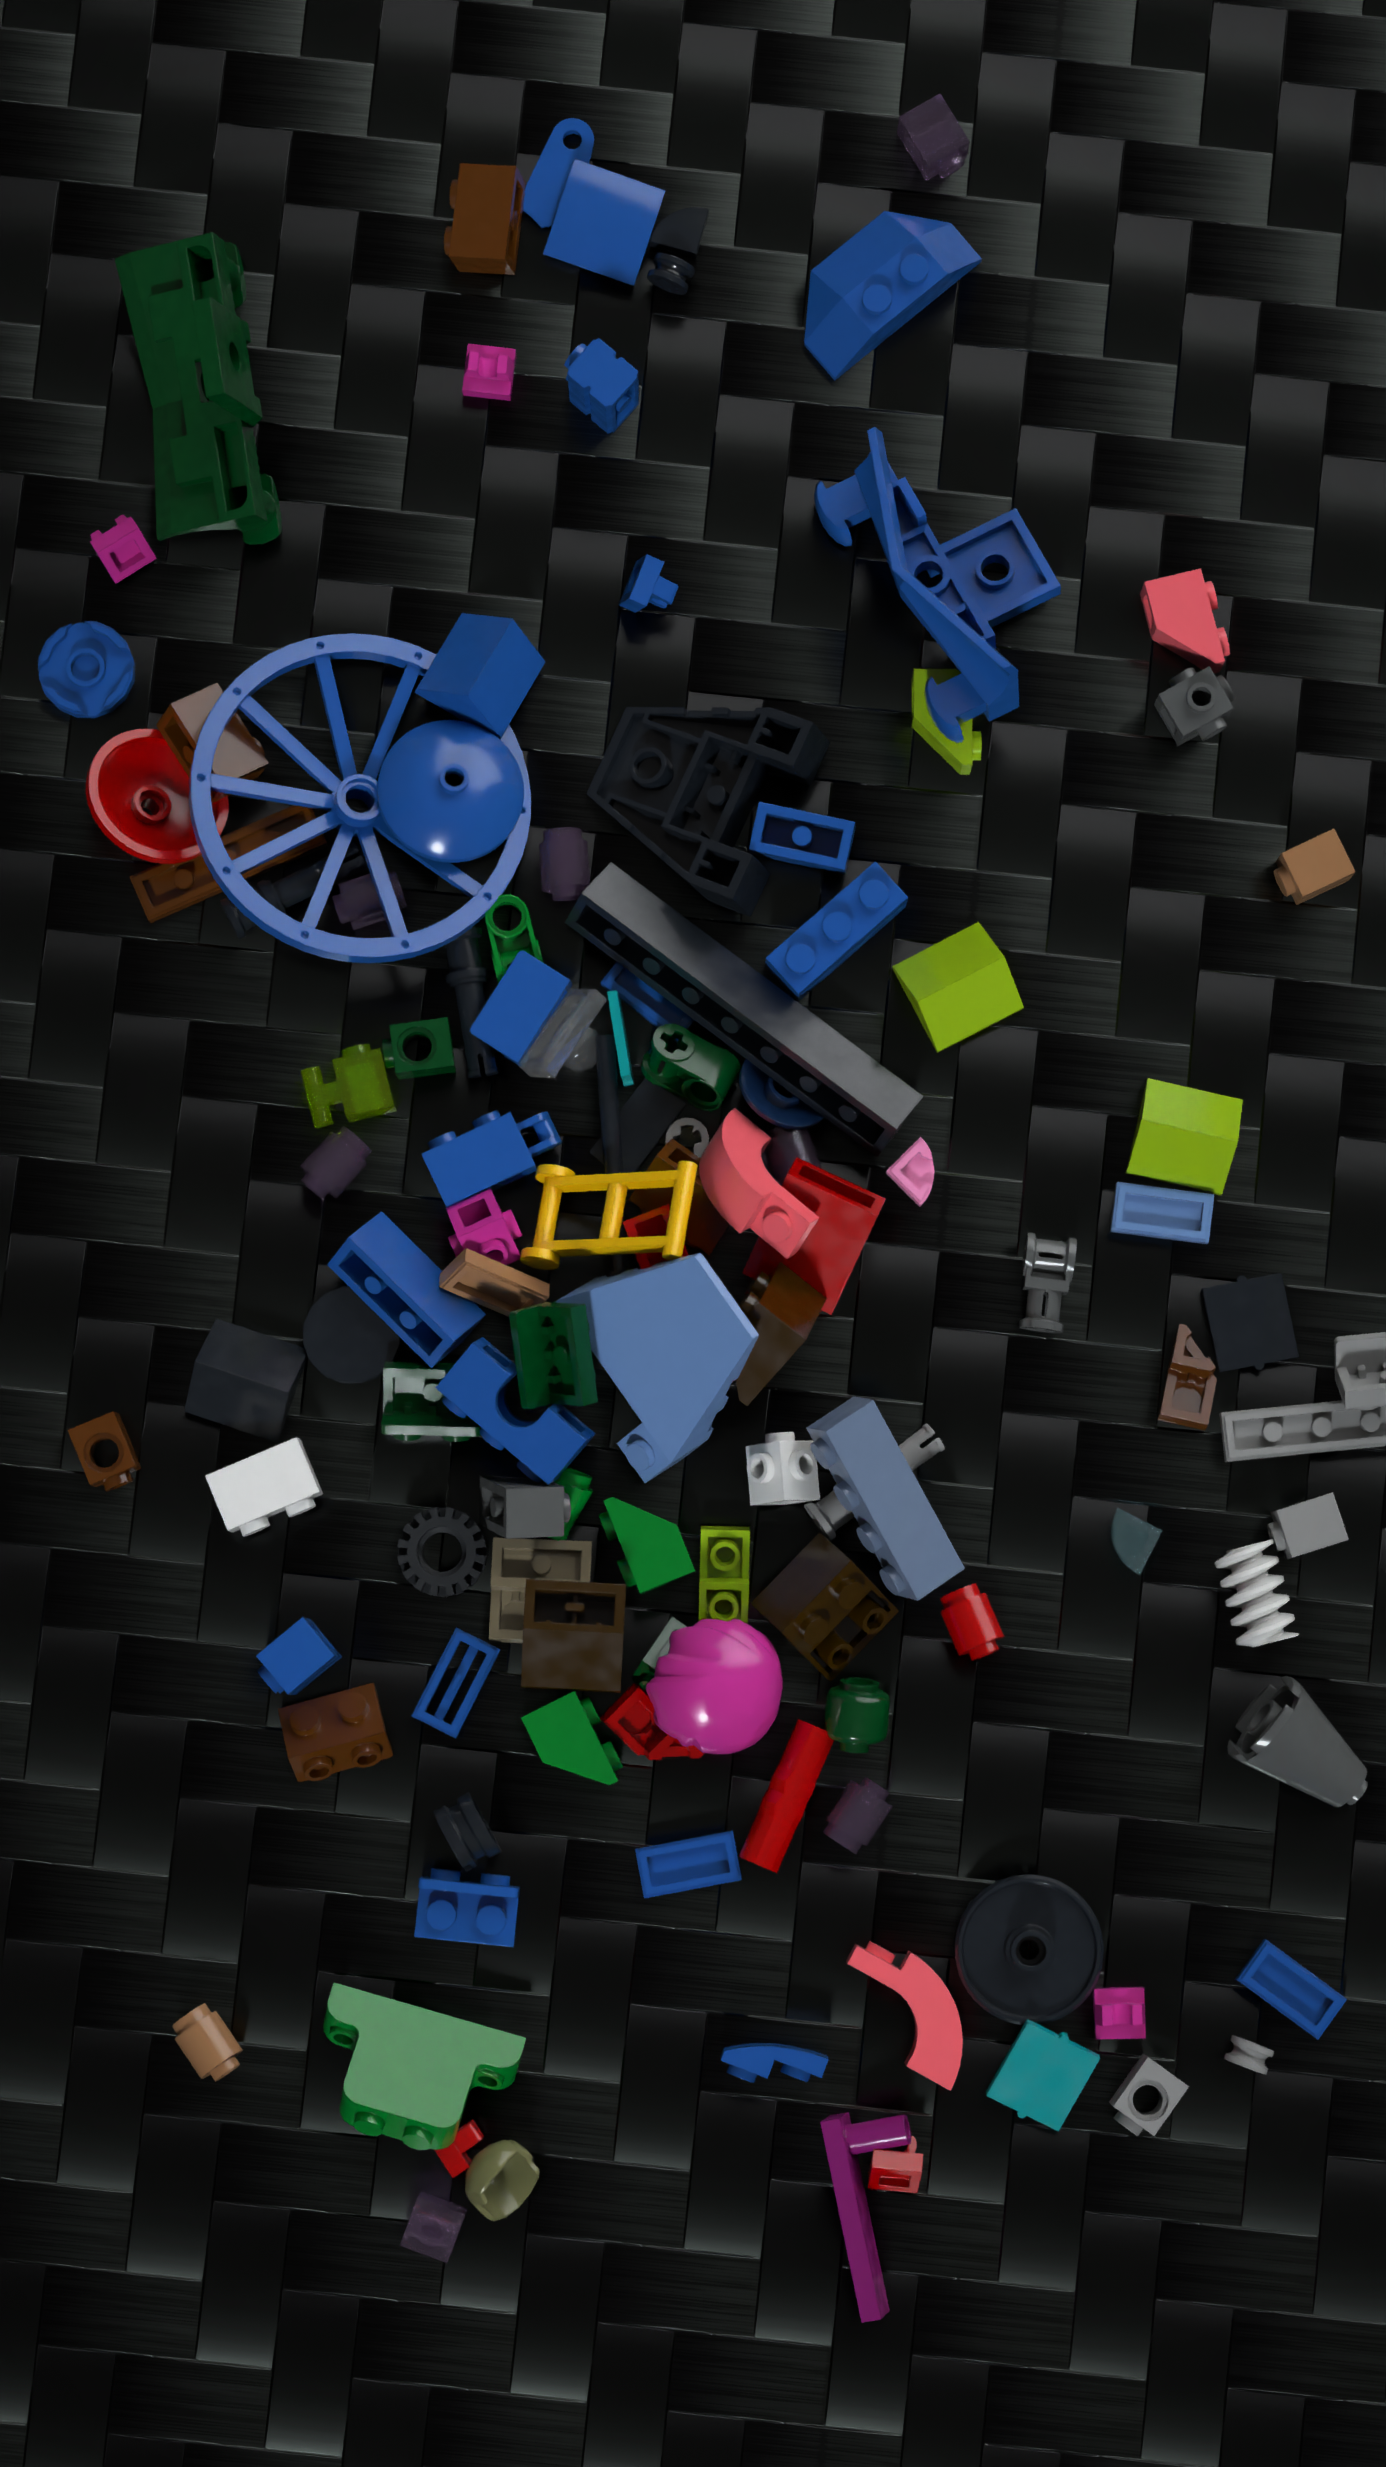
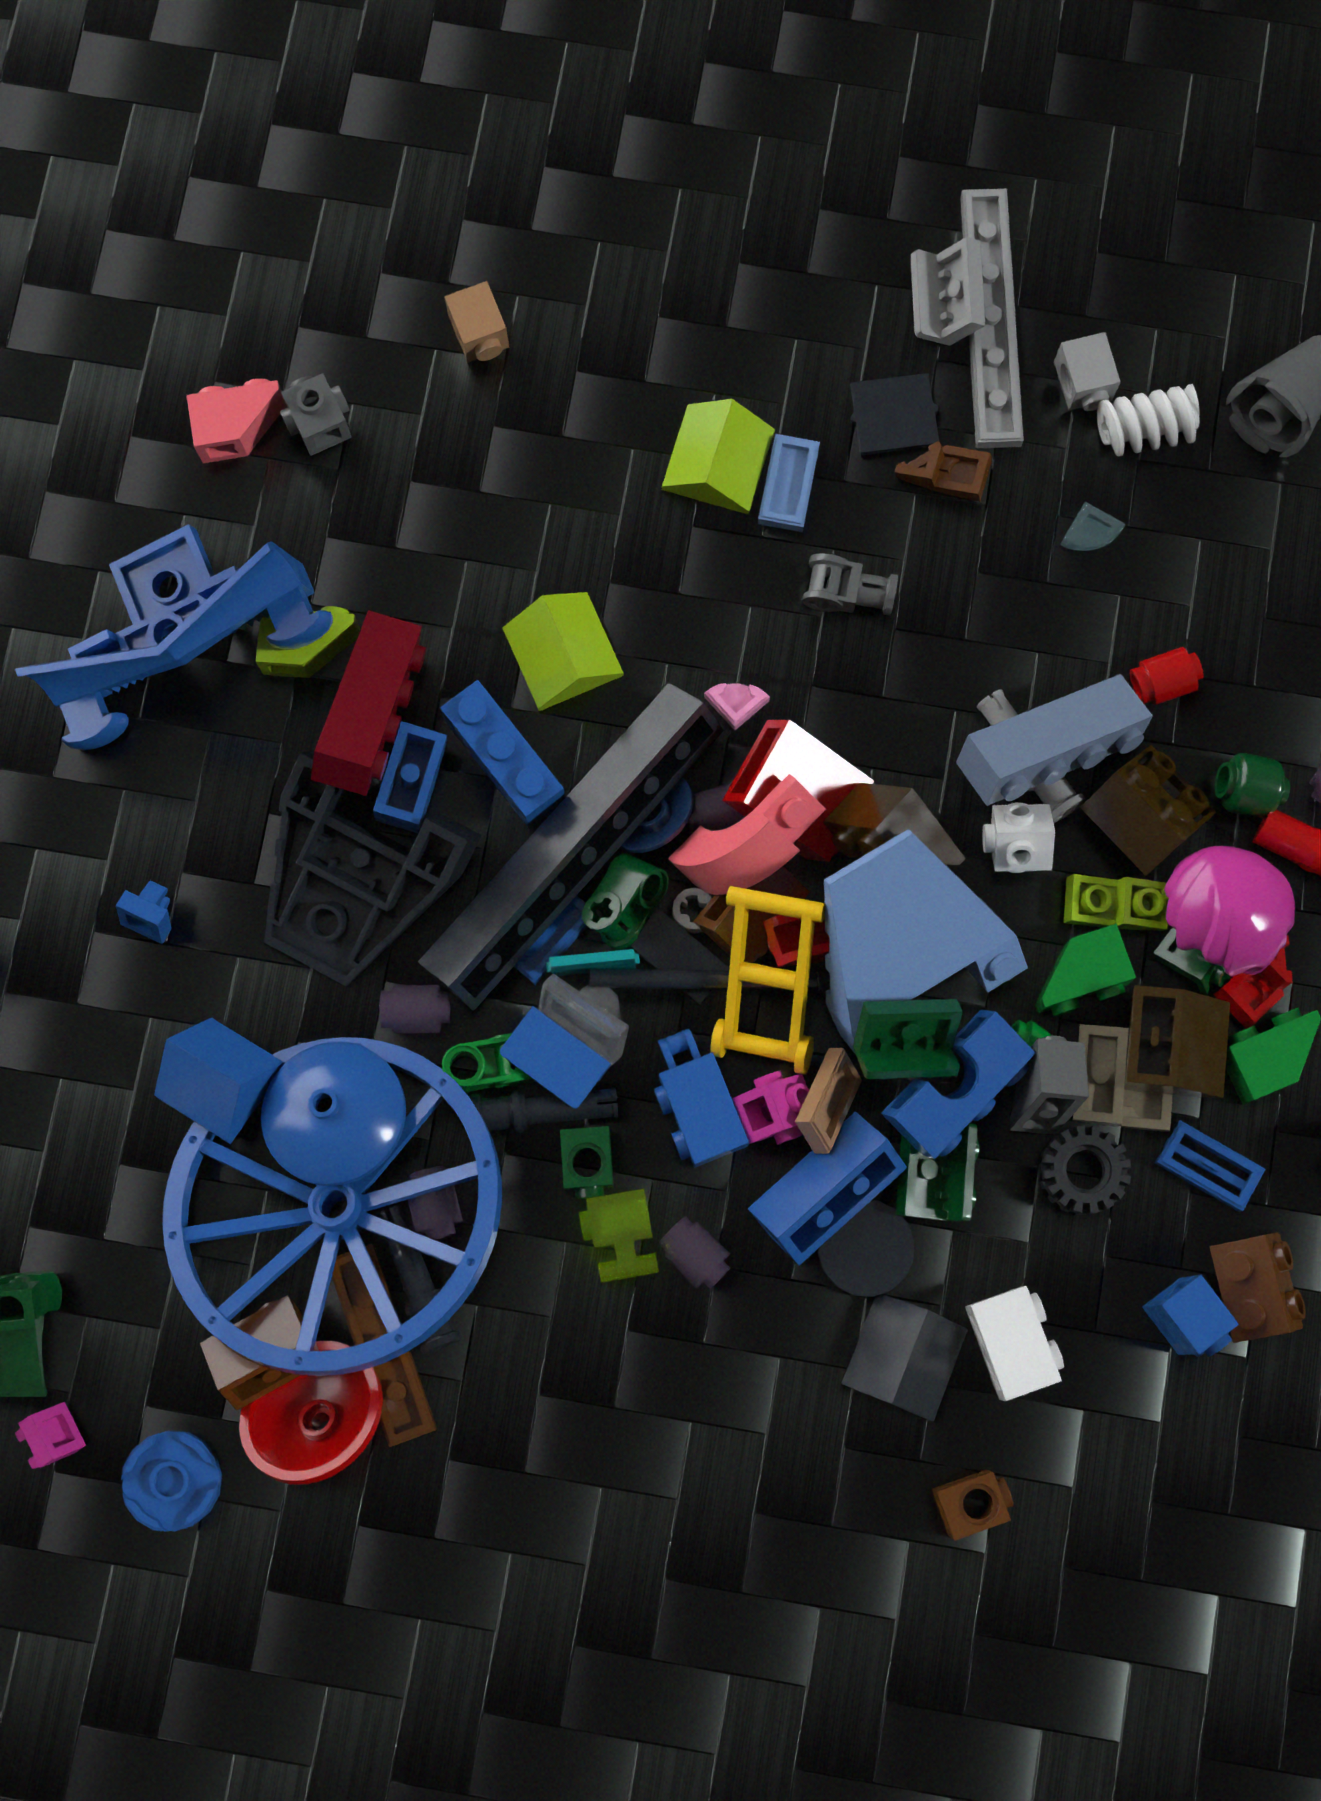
camera: 85 degrees left, 5 degrees down
none -> dark red brick [311,610,426,796]

